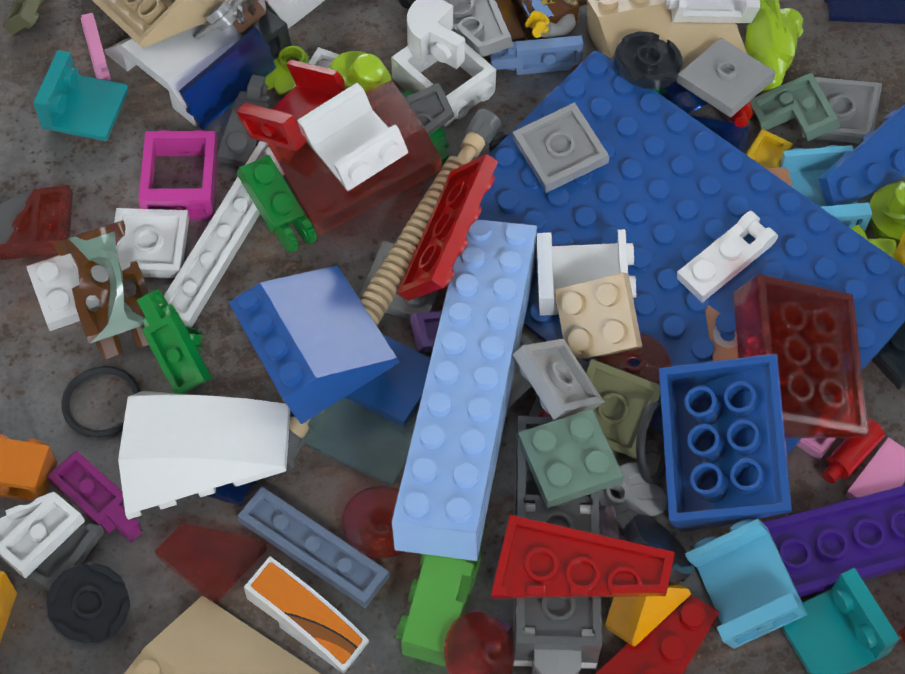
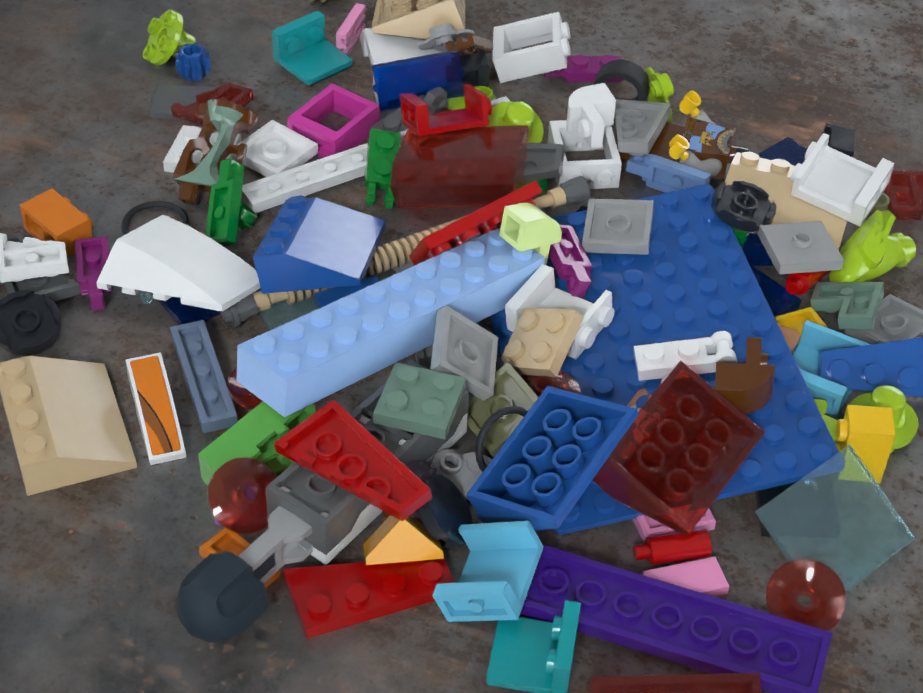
camera: 35 degrees right, 15 degrees down
clear red wing [155,523,267,604] -> none
white panel [297,83,409,191] -> none
none -> yellowish green brick [499,203,562,265]
none -> magenta hinge [549,225,592,297]
none -> reddish brown brick [714,337,775,415]

